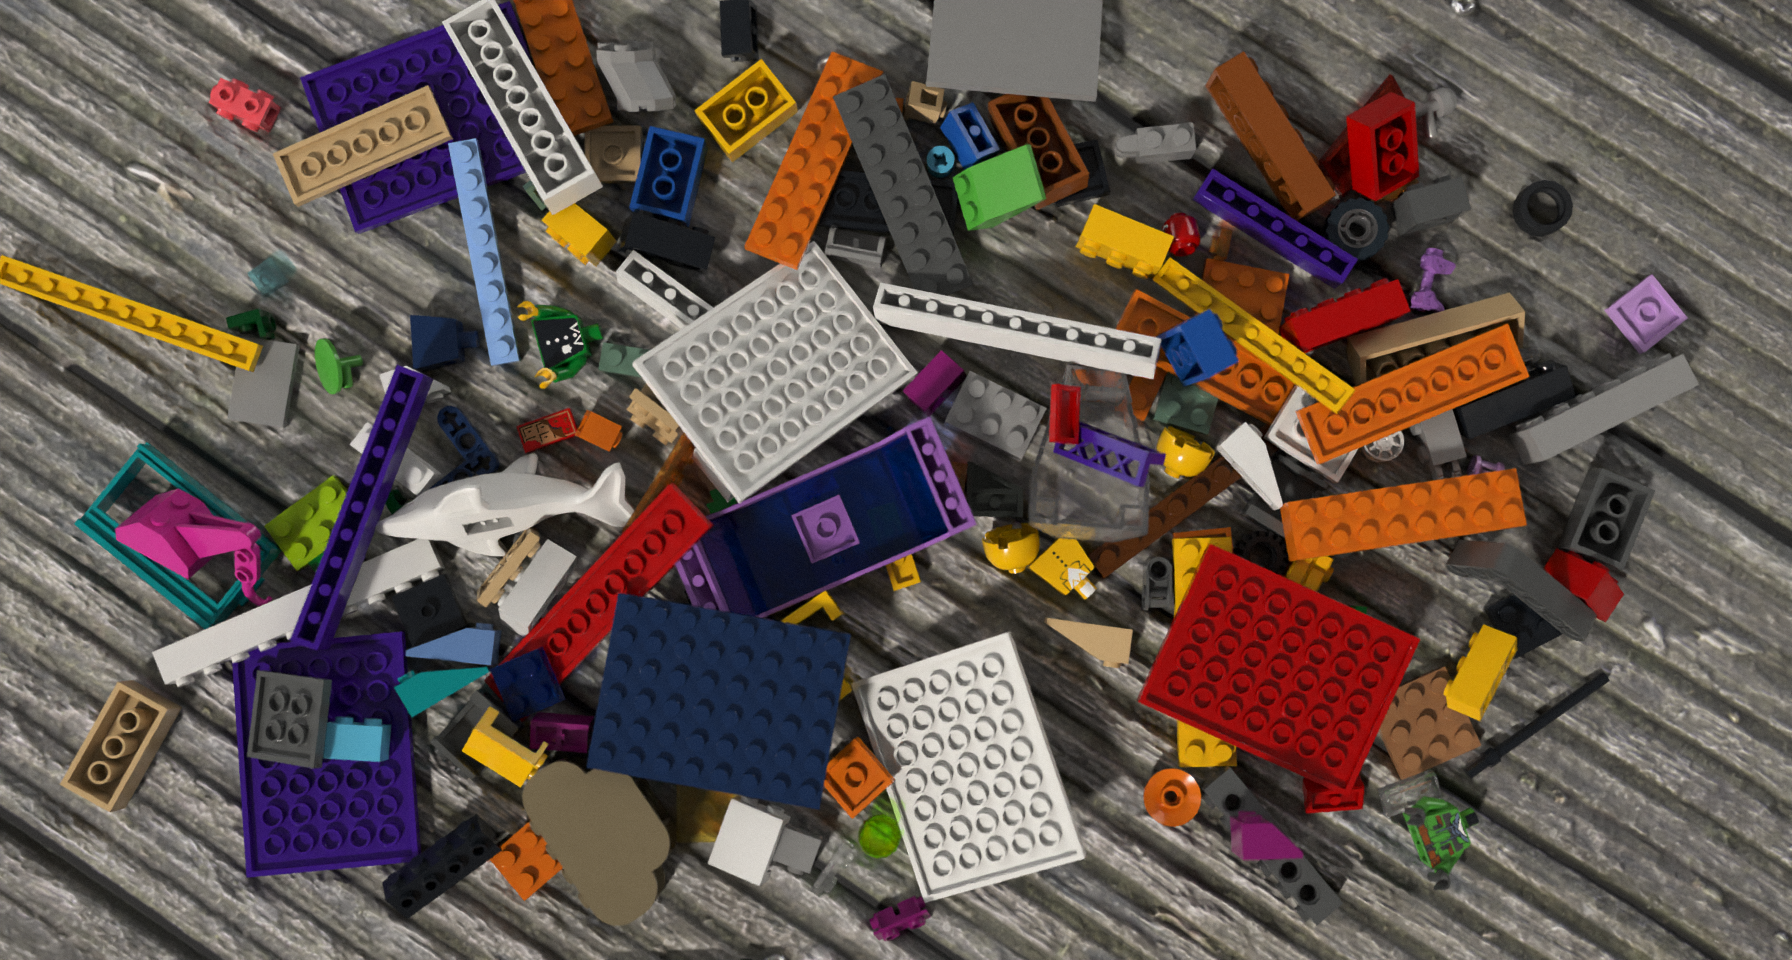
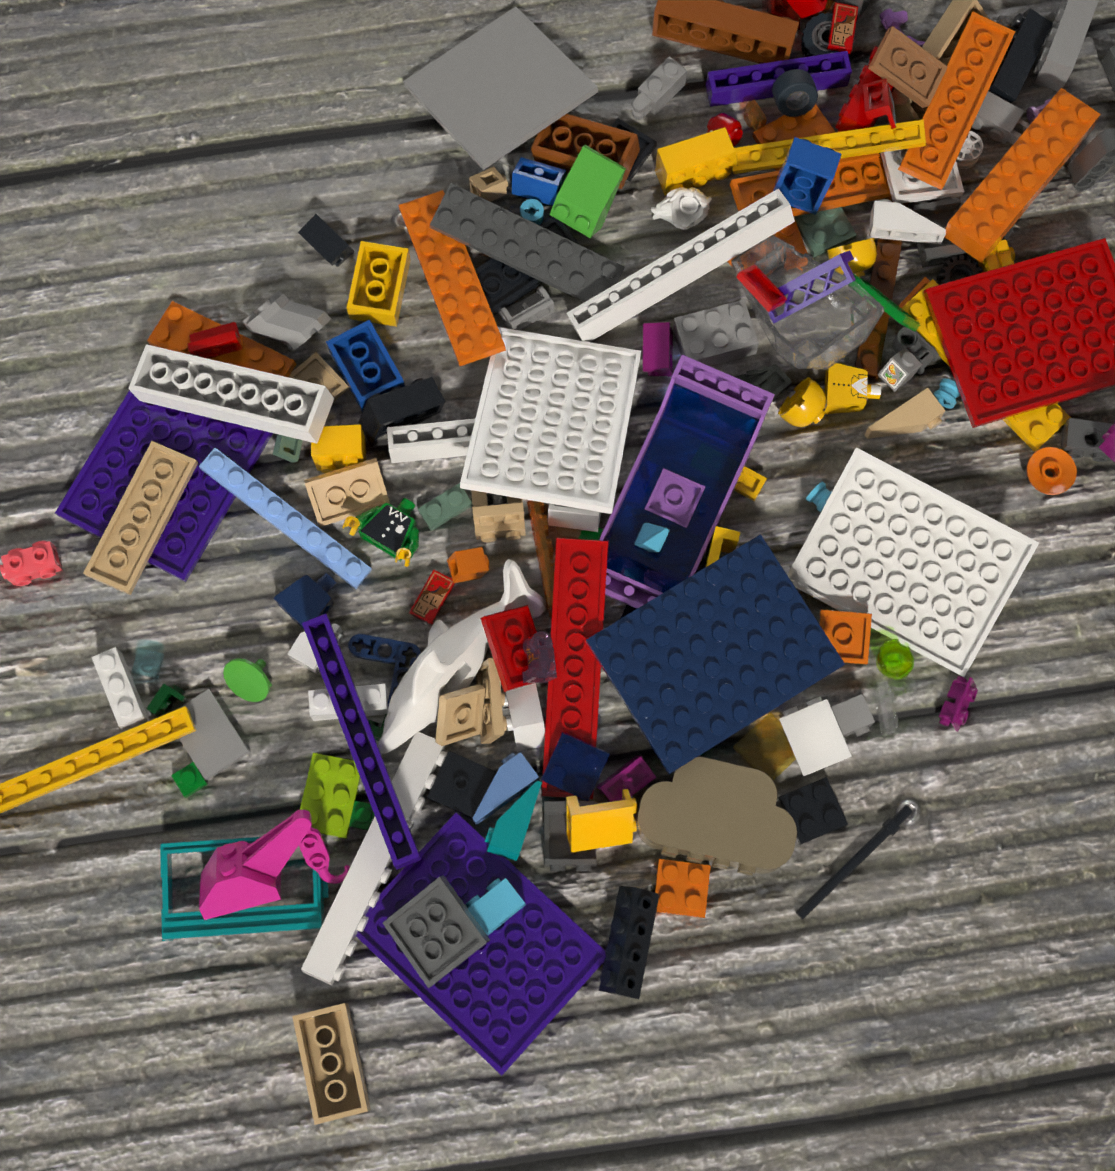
camera: 45 degrees left, 10 degrees down
none -> white brick [91,647,149,731]
none -> green plate [171,762,208,798]
none -> red panel [187,322,243,359]
none -> tan plate [304,458,391,527]
none -> tan plate [435,684,485,746]
none -> red tile [480,605,549,692]
none -> clear purple leg [522,631,557,683]
none -> medium azure slope [634,523,669,552]
none -> white hair [651,187,712,230]
none -> black wheel [772,69,818,117]
none -> black plate [779,777,848,845]
none -> medium azure wheel [806,481,832,513]
none -> tile [827,2,858,54]
none -> green tile [850,274,920,332]
none -> red panel [863,78,896,129]
none -> medium nougat plate [868,26,948,109]
none -> light grey brick [878,348,923,392]
none -> medium azure wheel [933,378,961,409]

